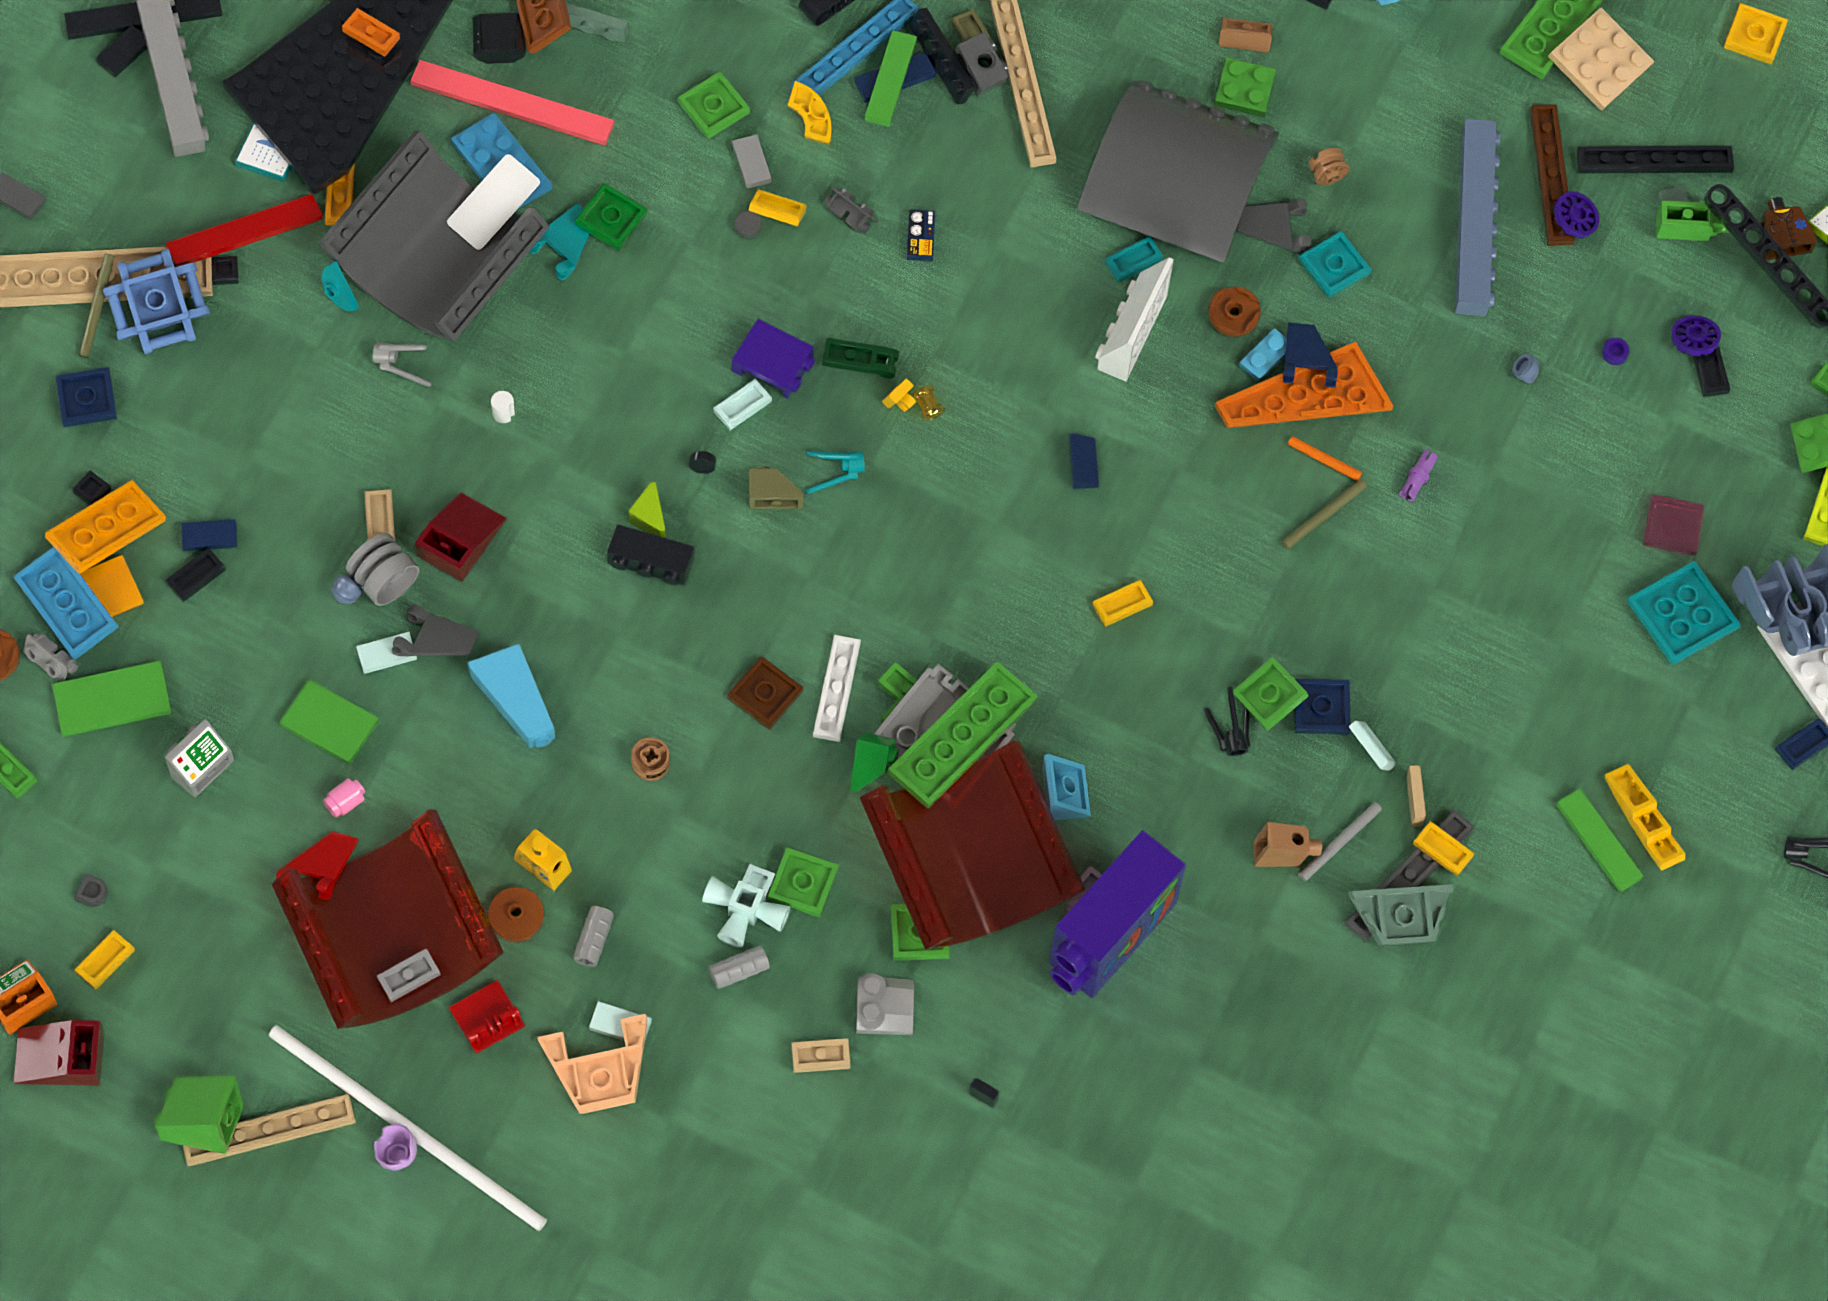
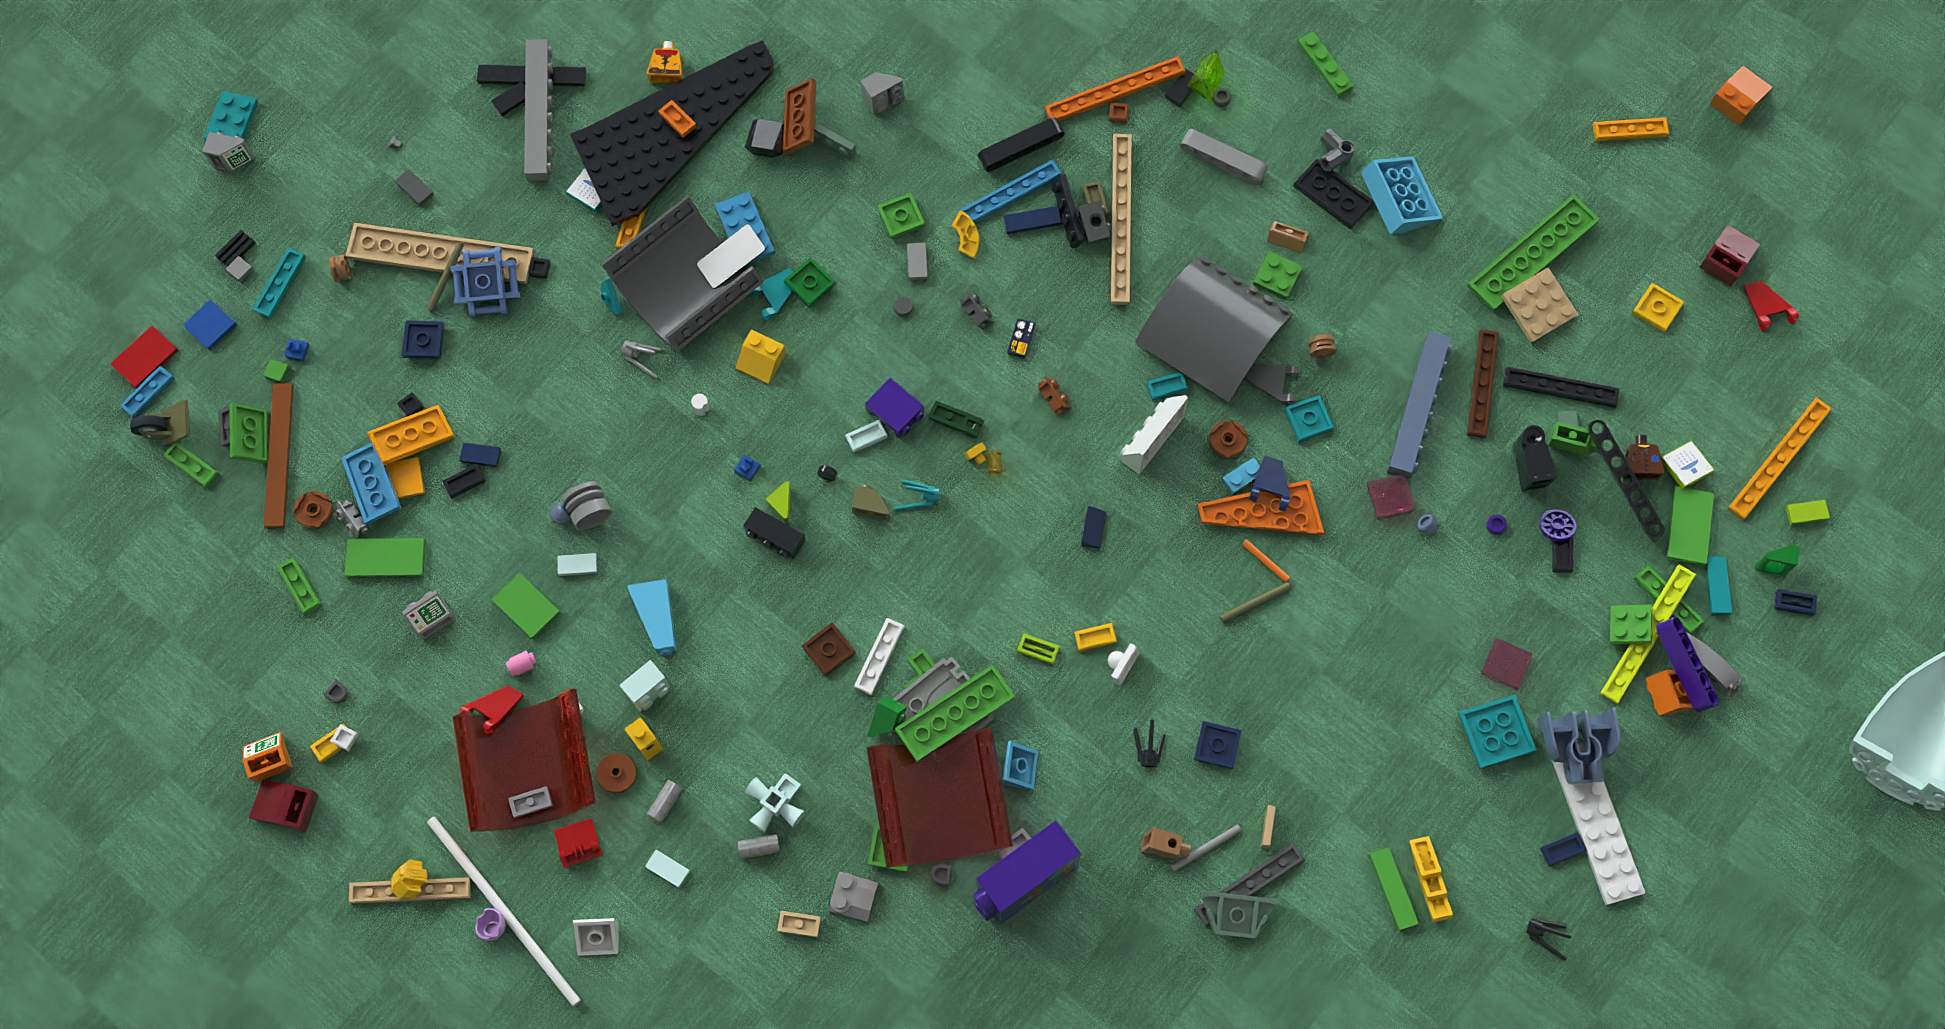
camera: 20 degrees right, 5 degrees up
bright green slope [155,1076,244,1154] -> none
red tile [165,194,323,267] -> none
tan tile [364,489,395,540] -> none
dark grey flag [392,604,480,656] -> none
coral tile [411,60,614,146] -> none
dark red slope [415,492,507,582] -> none
light nougat wing [538,1014,648,1114] -> none
medium nougat wheel [631,737,670,781] -> none
yellow tile [749,189,807,226] -> none
bright green plate [768,847,839,918] -> none
bright green tile [865,30,917,127] -> none
black tile [969,1078,999,1108] -> none
bright green plate [1233,657,1309,731] -> none
light aqua tile [1349,721,1396,771] -> none
medium lavender pin [1399,450,1438,502] -> none
yellow tile [1413,821,1475,877] -> none
dark purple wheel [1553,191,1599,238] -> none
none -> white tile [330,724,359,752]
none -> yellow hair [391,860,427,900]
none -> white slope [573,918,619,956]
none -> light aqua brick [619,660,670,711]
none -> blue tile [734,455,761,482]
none -> yellow slope [736,330,786,385]
none -> dark grey tile [931,864,953,887]
none -> lime tile [1017,633,1060,665]
none -> dark orange hinge [1038,376,1072,415]
none -> white tile [1108,643,1139,686]
none -> clear pink plate [1367,474,1416,520]
none -> black piece [1513,425,1557,491]

